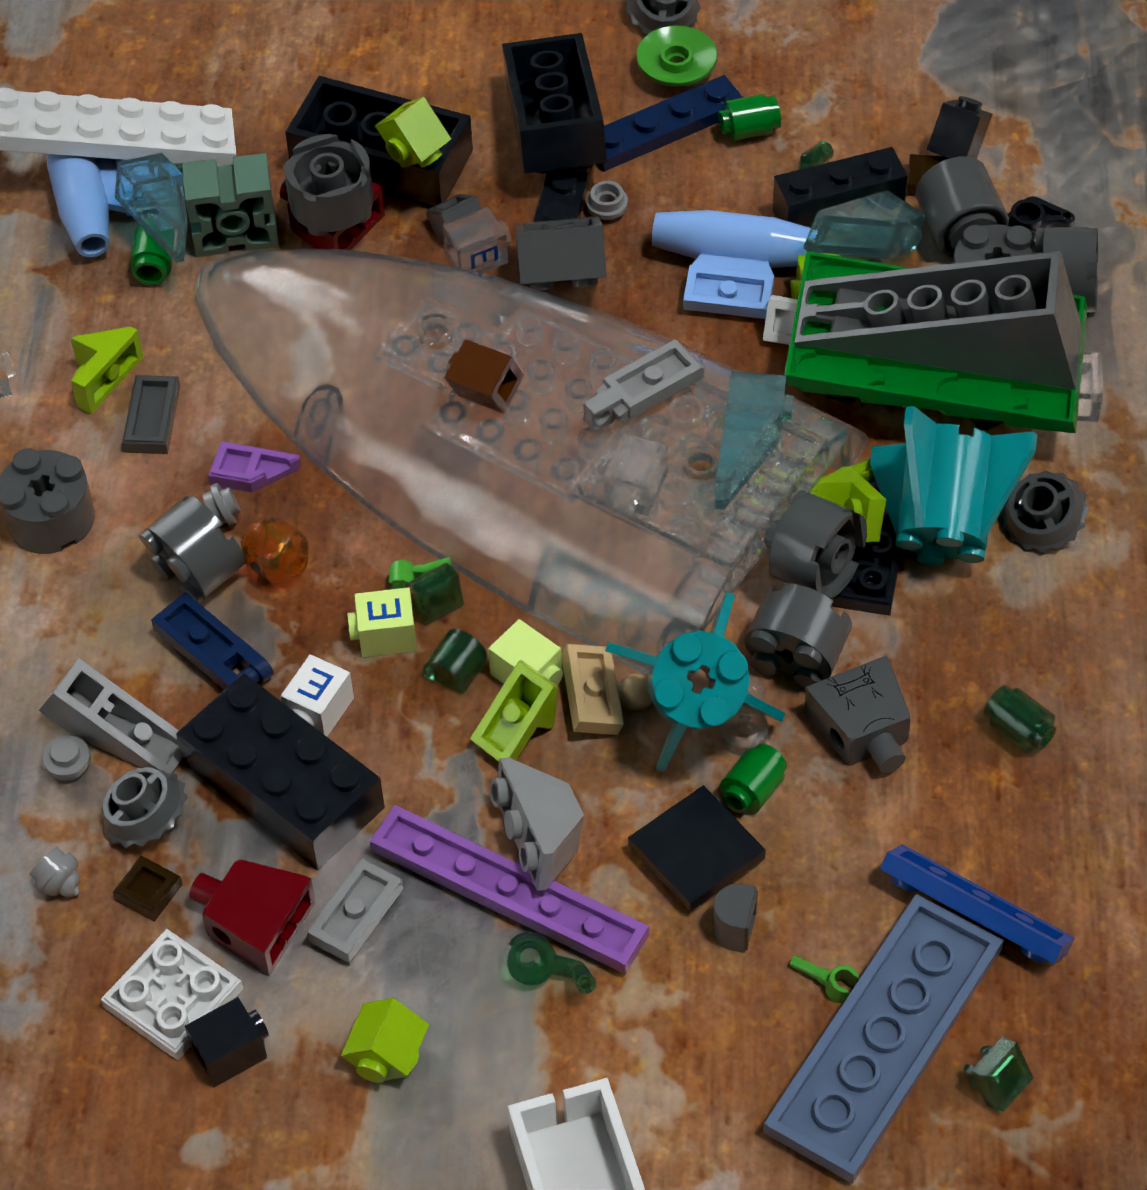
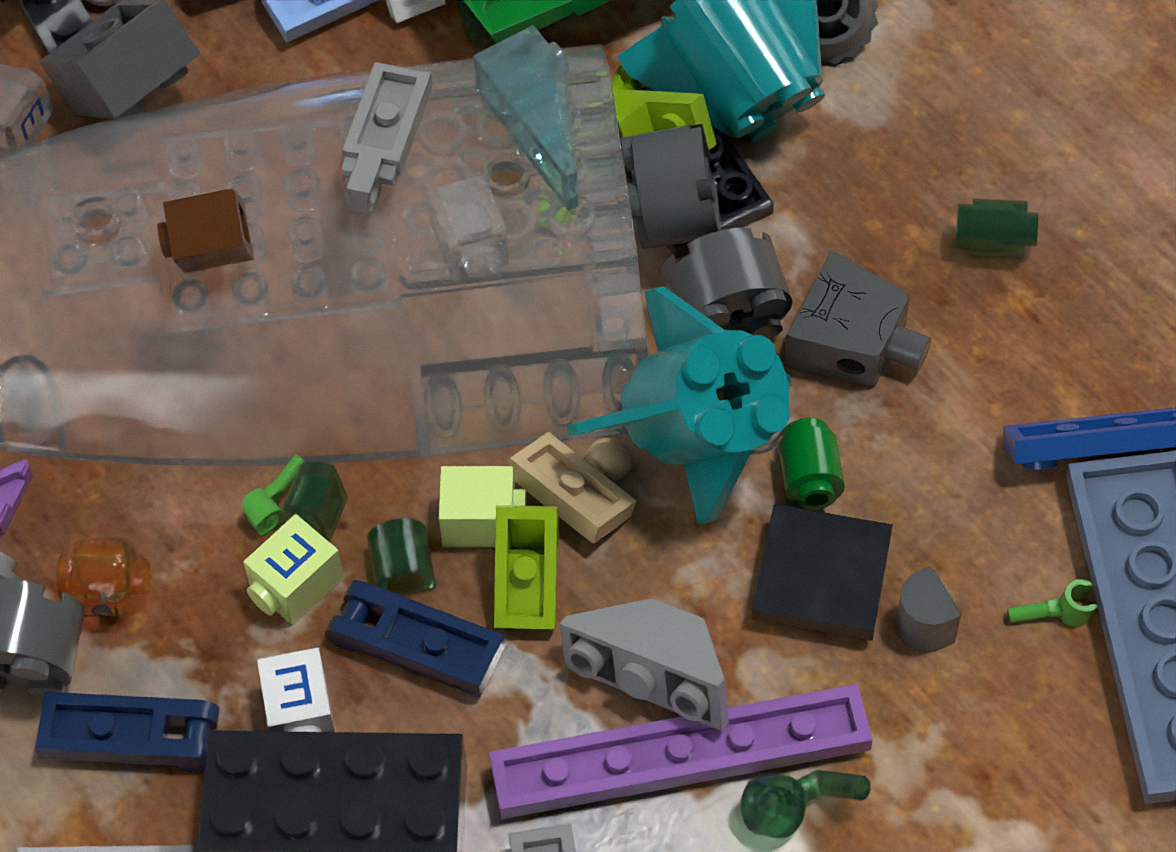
camera: 40 degrees left, 5 degrees up
none -> dark blue plate [325,580,506,697]

